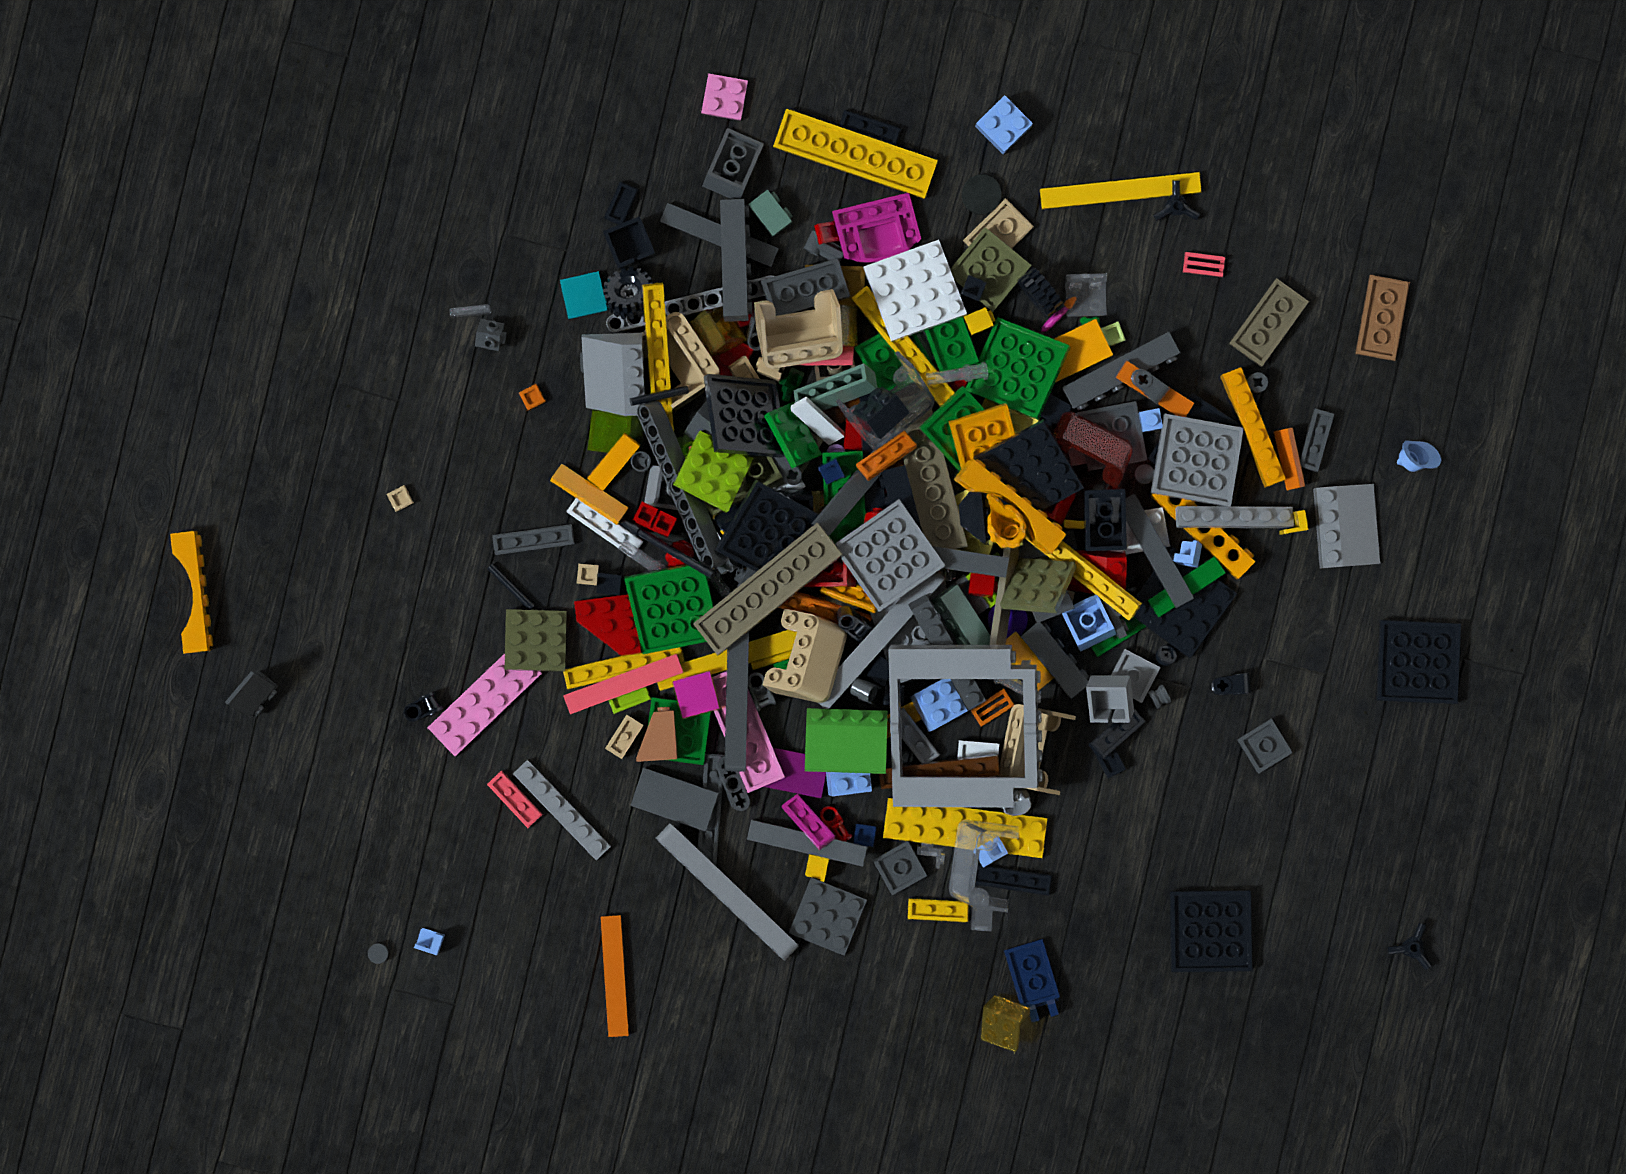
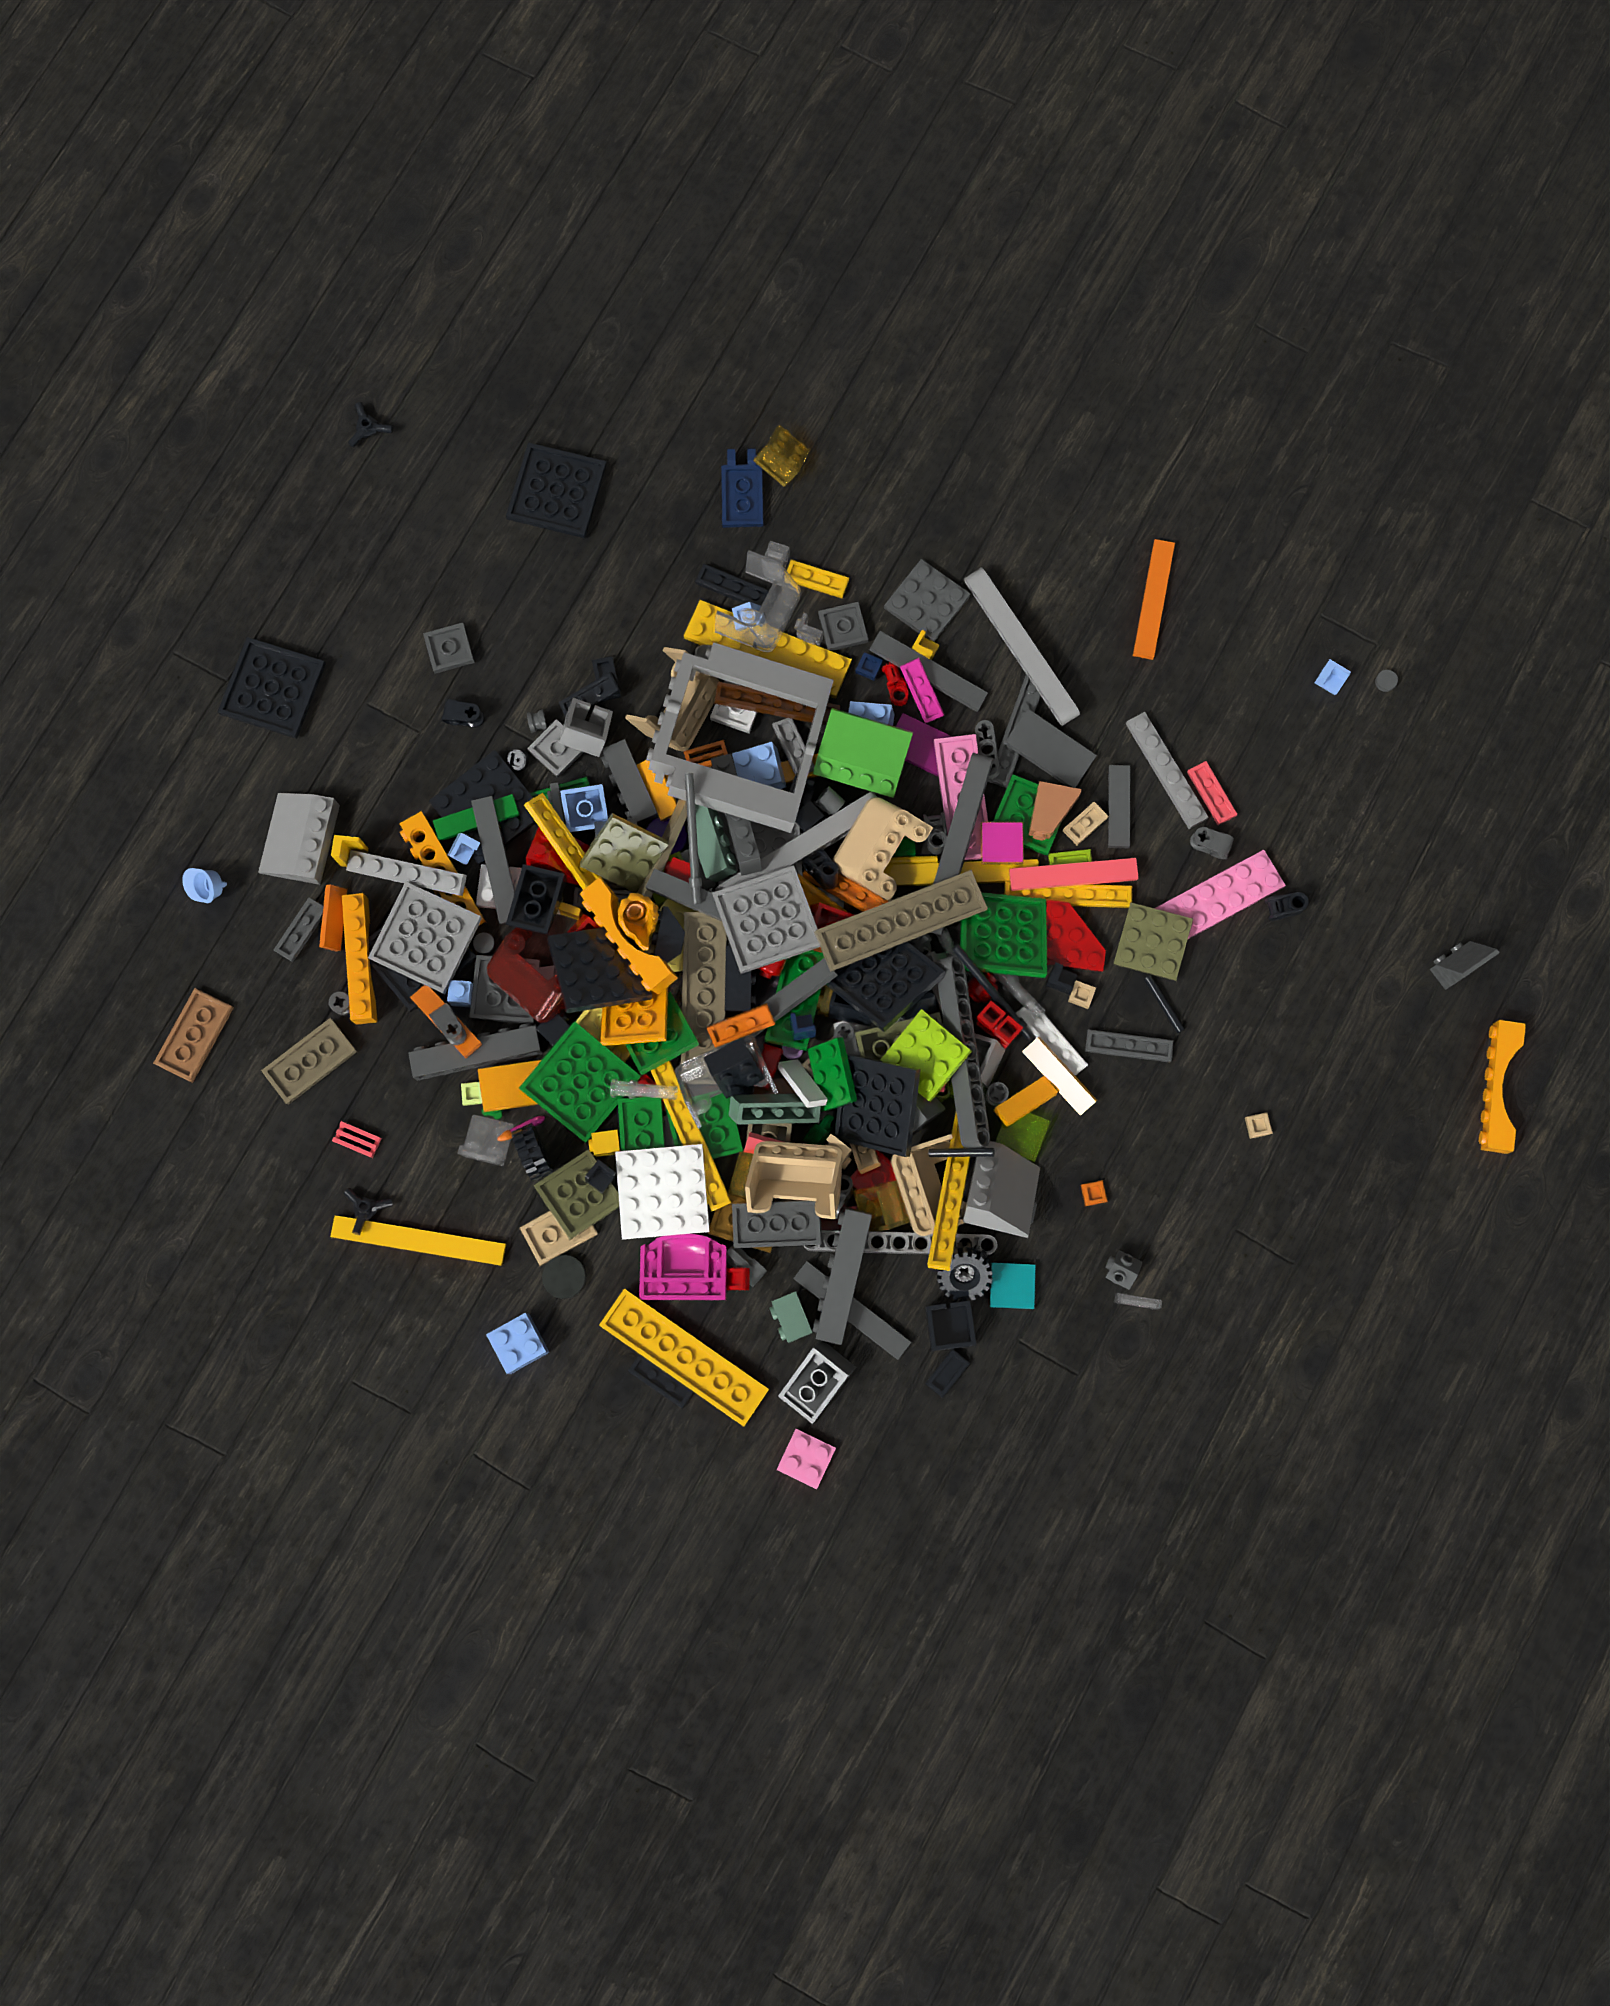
camera: 165 degrees left, 10 degrees down
none -> dark grey bar [685,773,702,904]
none -> dark grey tile [1108,765,1130,848]
none -> dark grey piece [1190,827,1234,859]

